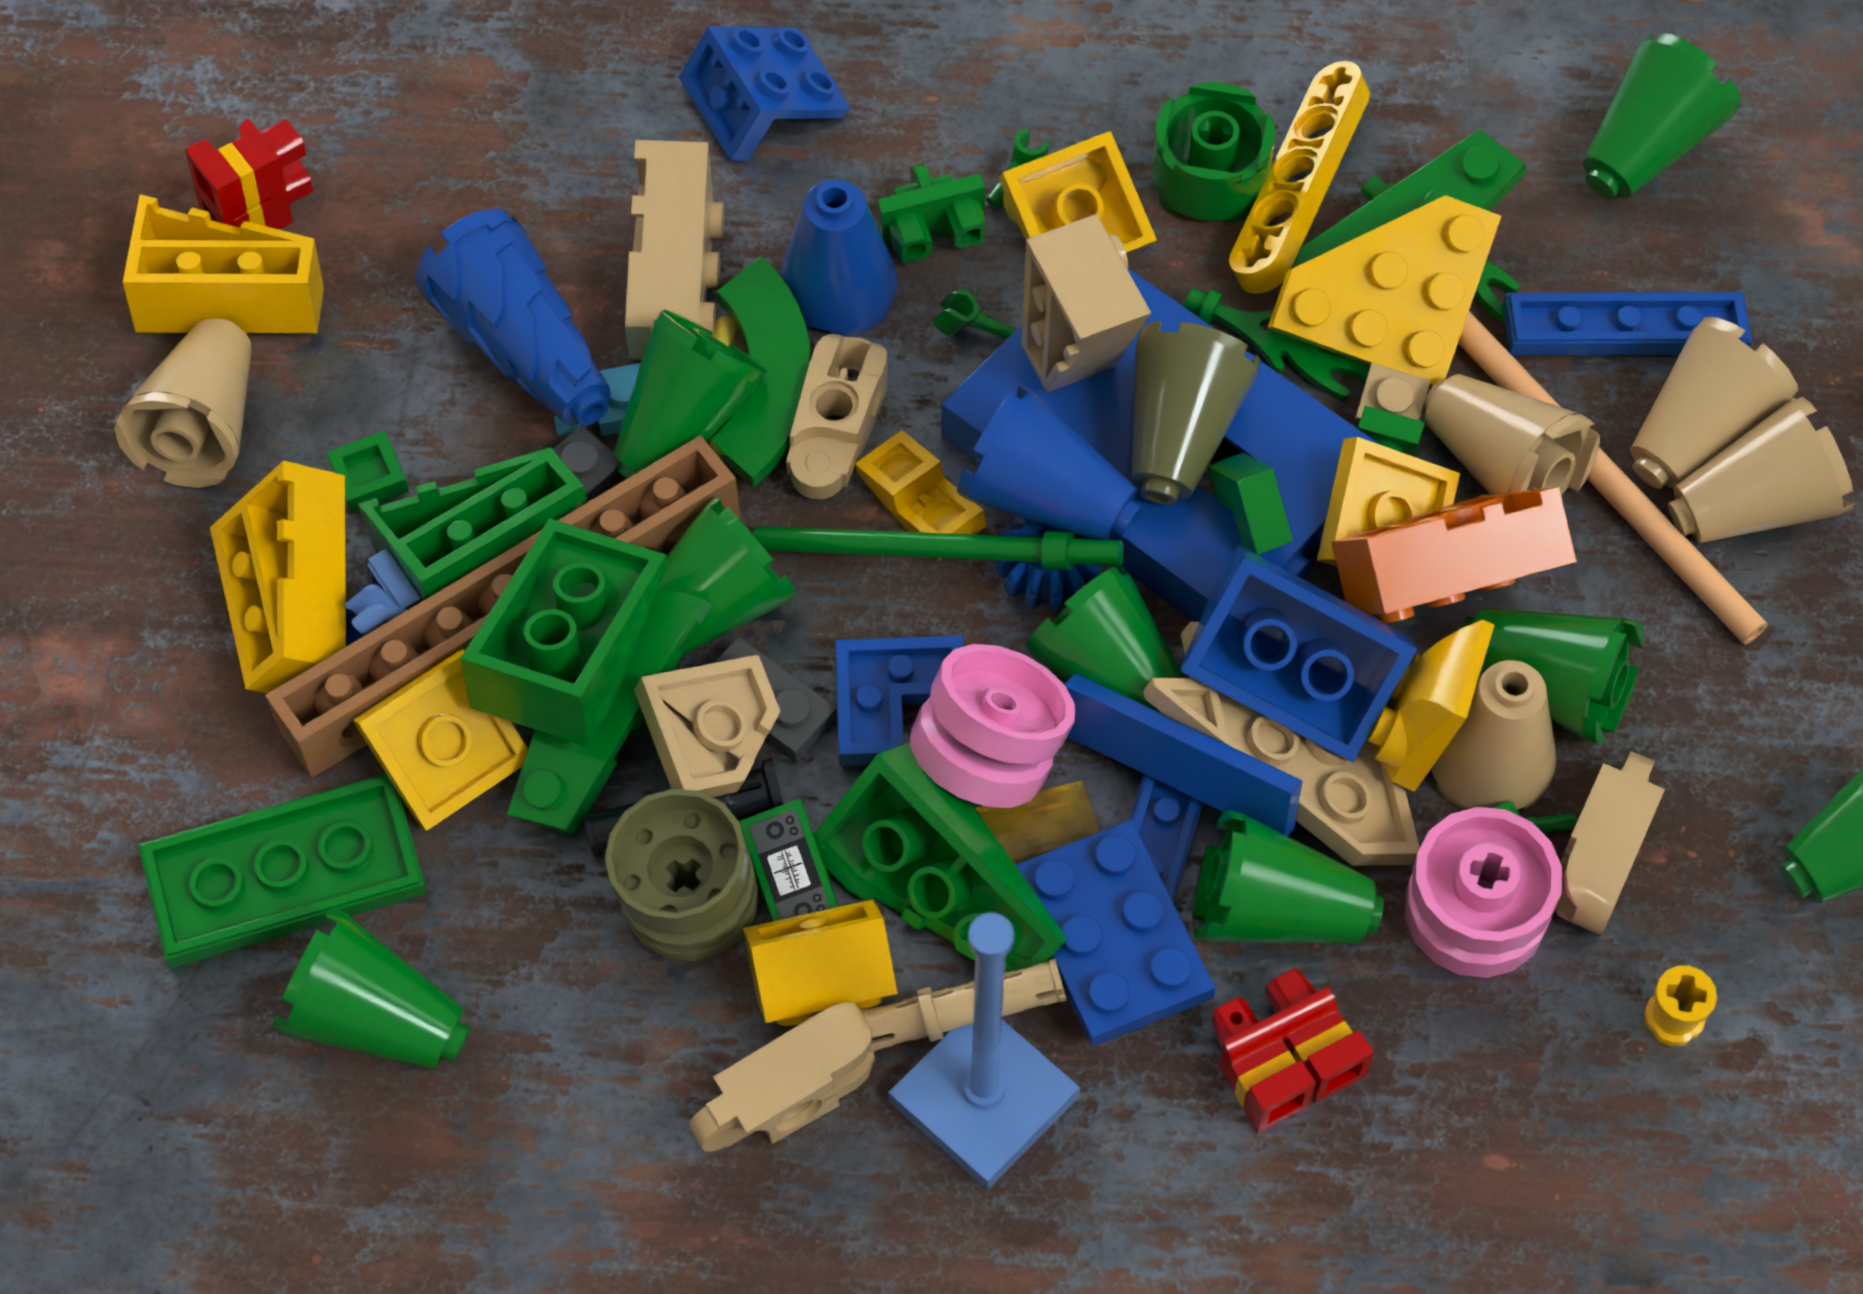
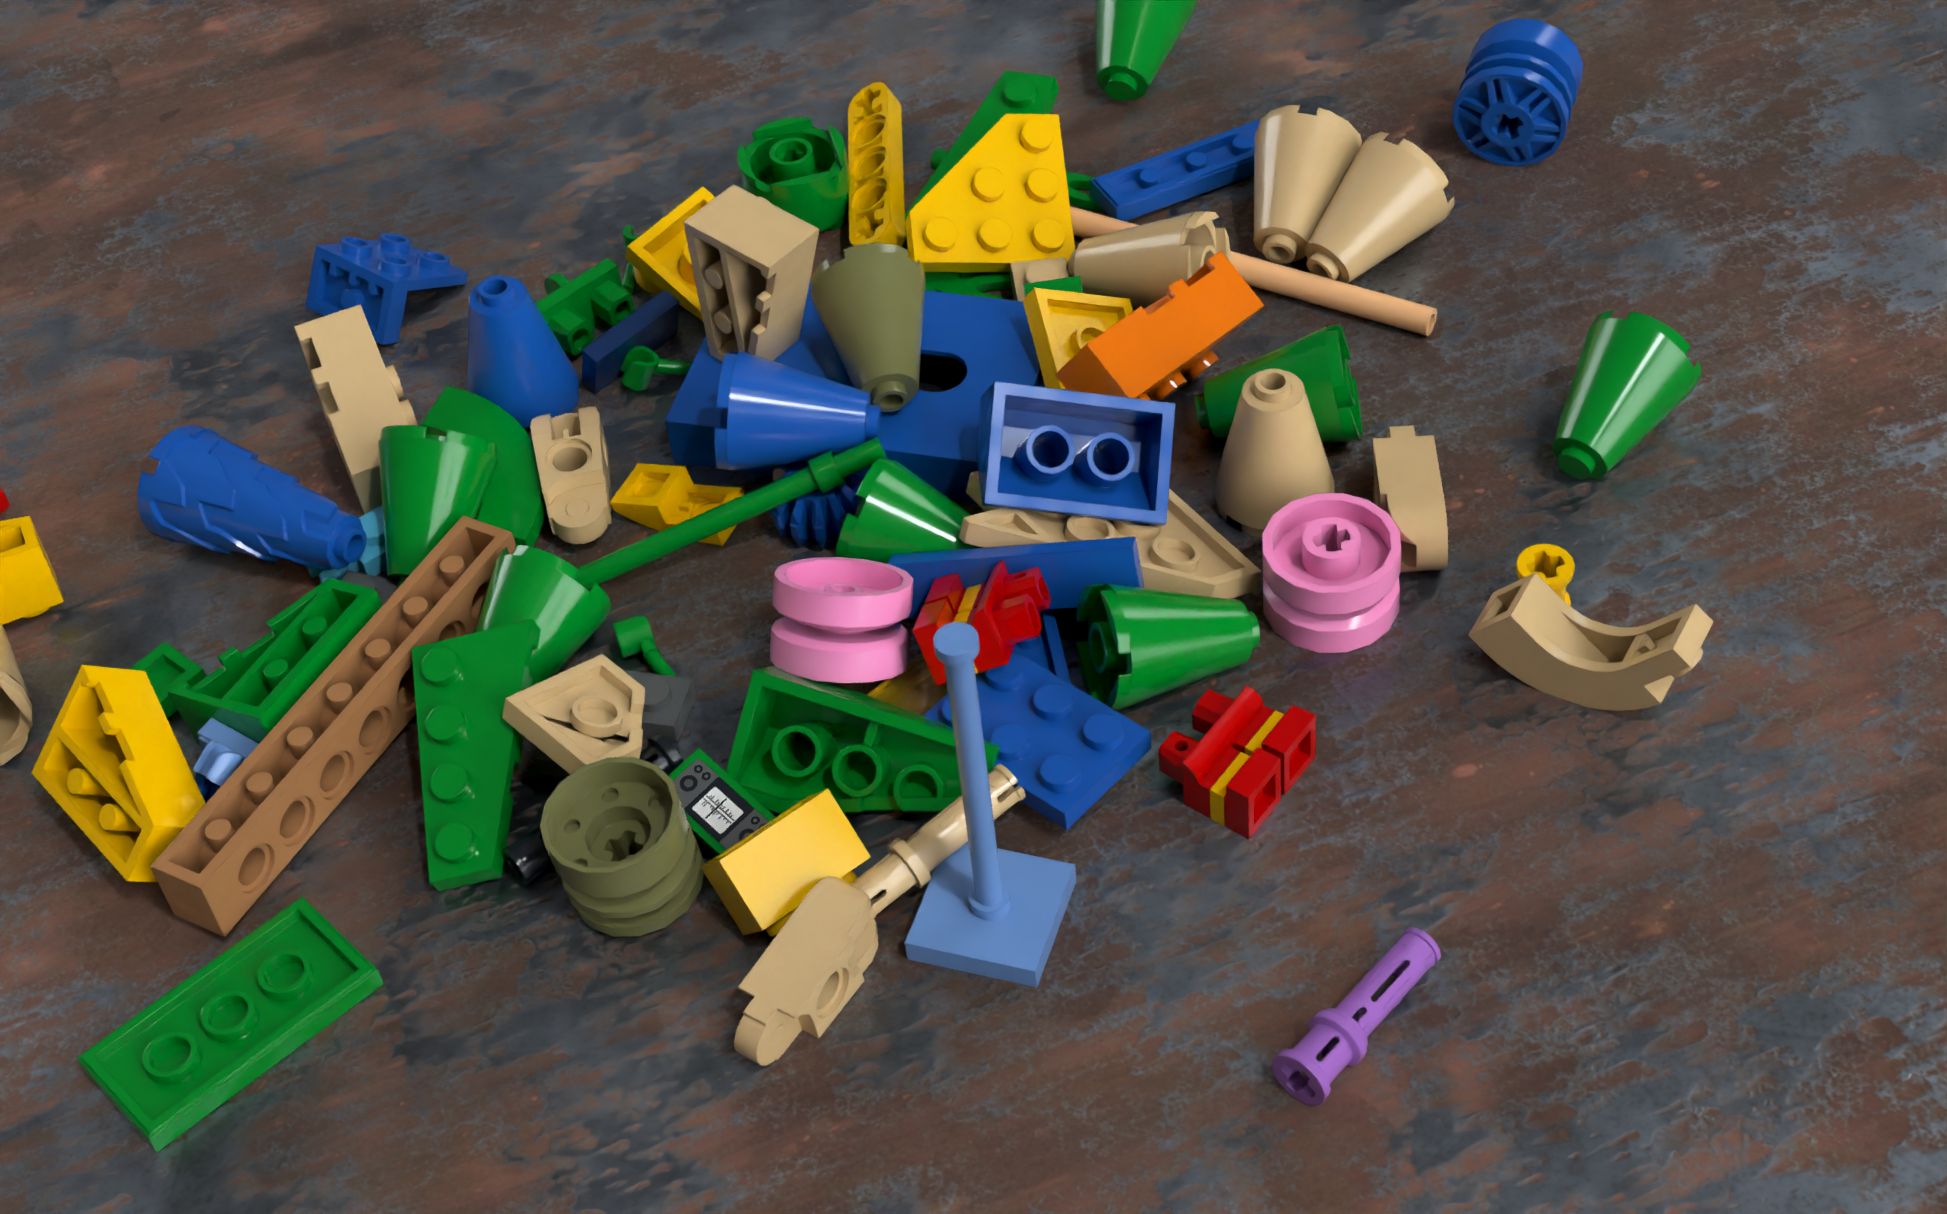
camera: 20 degrees left, 15 degrees down
green cone [272,908,471,1070] -> none
yellow plate [353,649,528,831] -> none
green slope [460,518,667,747] -> none
blue plate [836,636,964,766] -> none
green piece [1208,453,1293,555] -> none
yellow slope [1367,620,1494,792] -> none
none -> dark blue tile [581,290,680,395]
none -> green hand [613,615,677,677]
none -> red hips [912,559,1052,686]
none -> tan arch [1468,572,1714,711]

